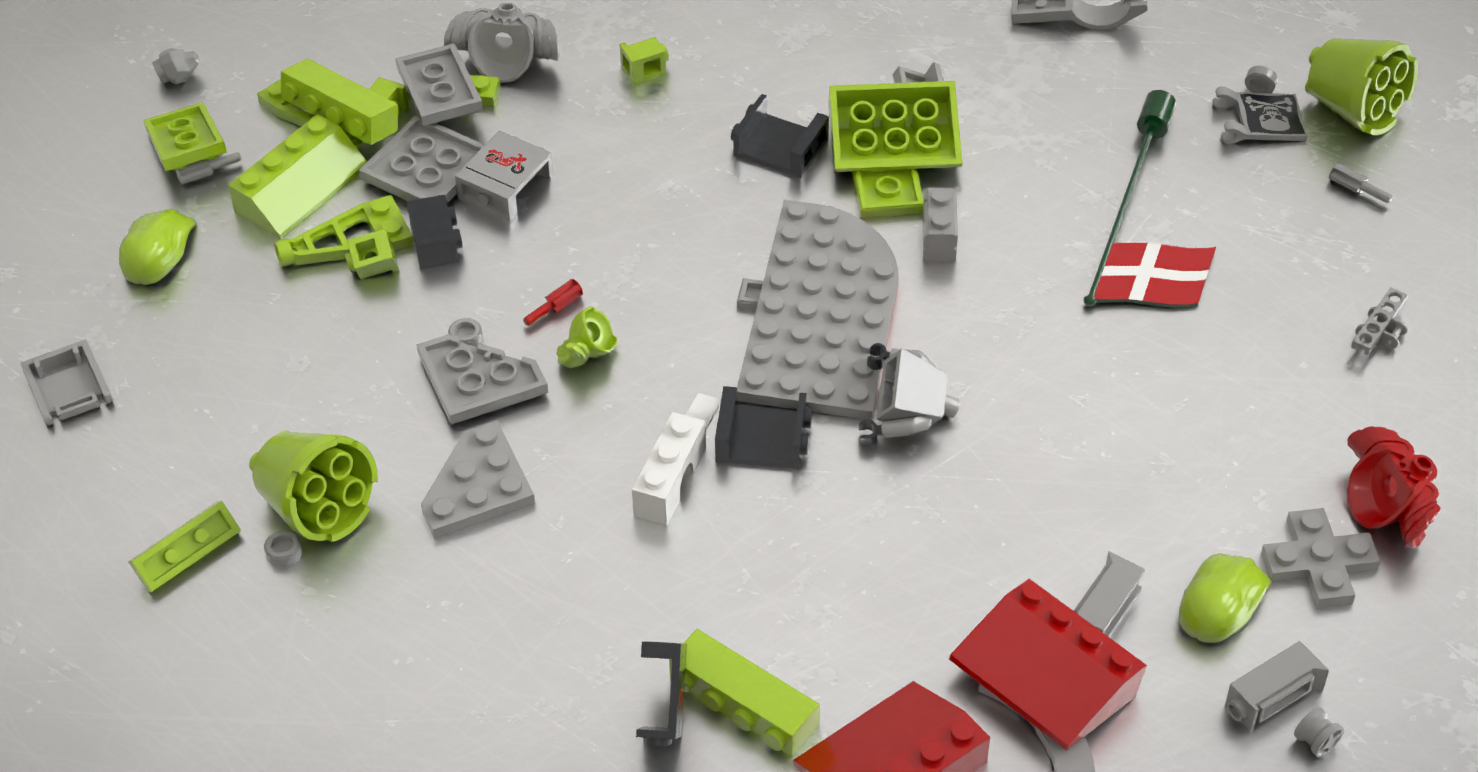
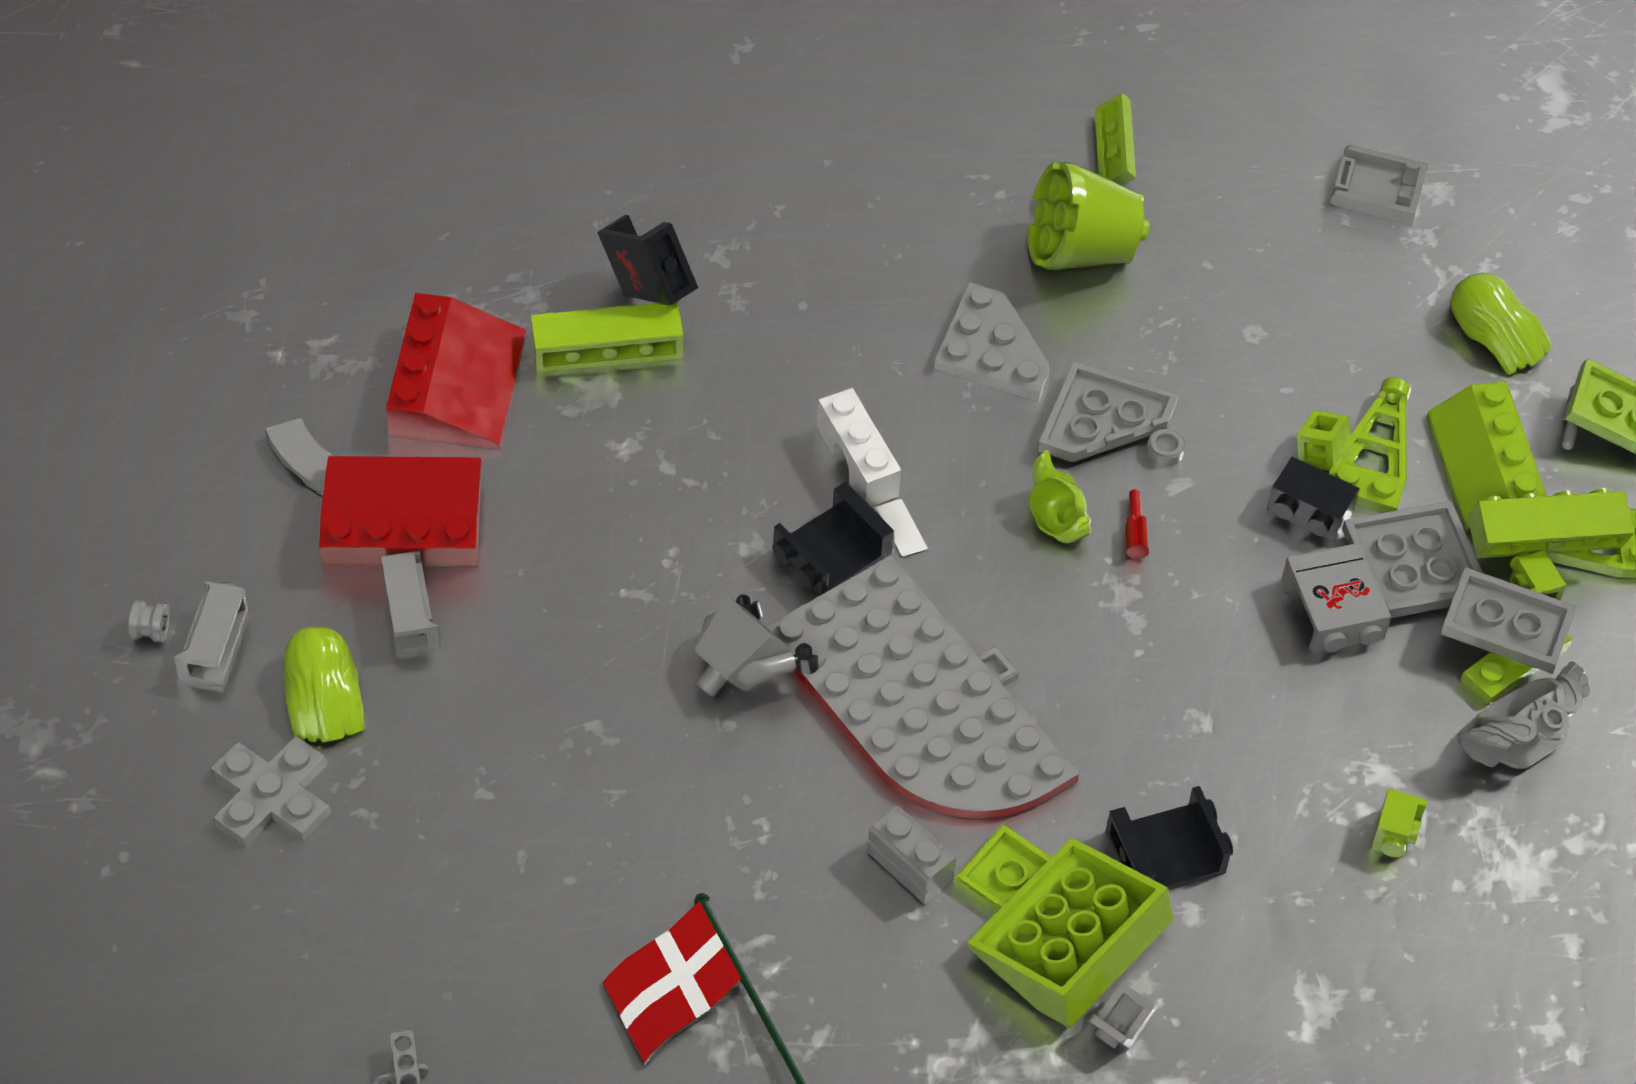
camera: 130 degrees right, 5 degrees up
red piece [1347,426,1441,548] -> none

